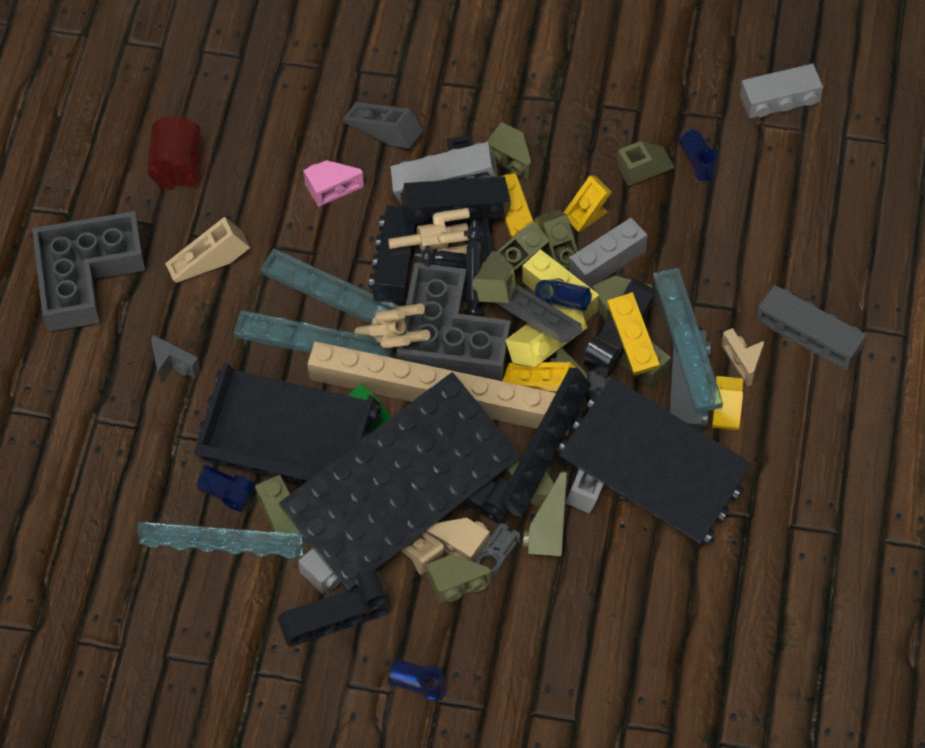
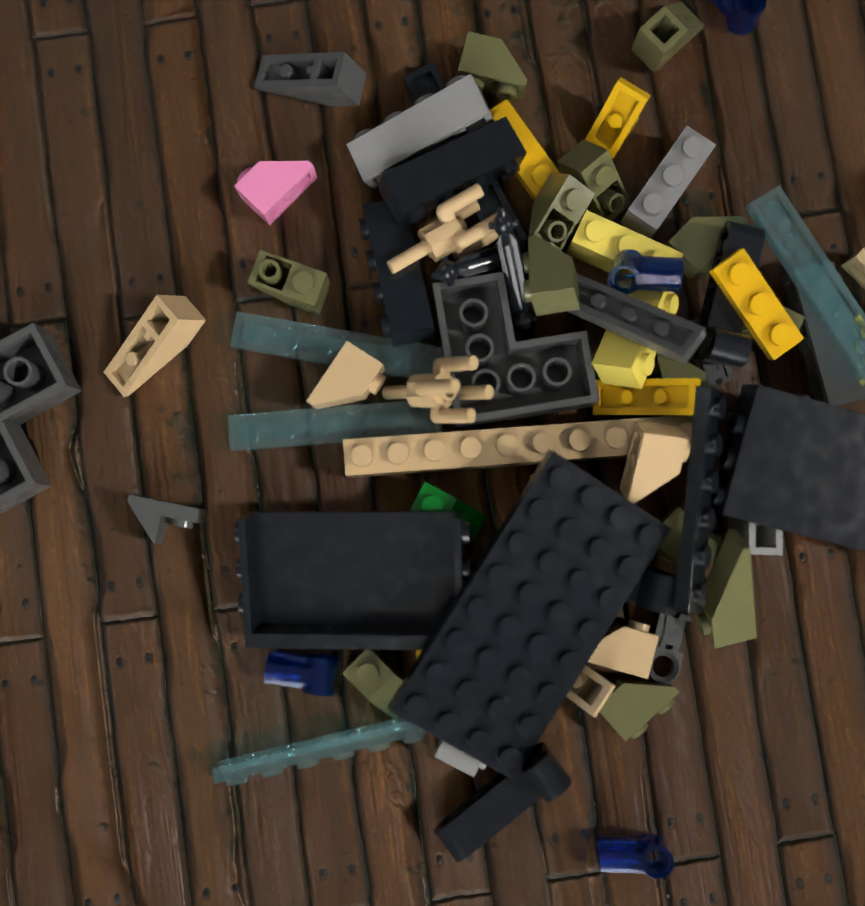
camera: 20 degrees left, 25 degrees up
clear red cylinder [147,117,202,190] -> none
none -> olive slope [247,250,331,315]
none -> tan slope [307,341,386,409]
none -> tan slope [620,421,690,503]

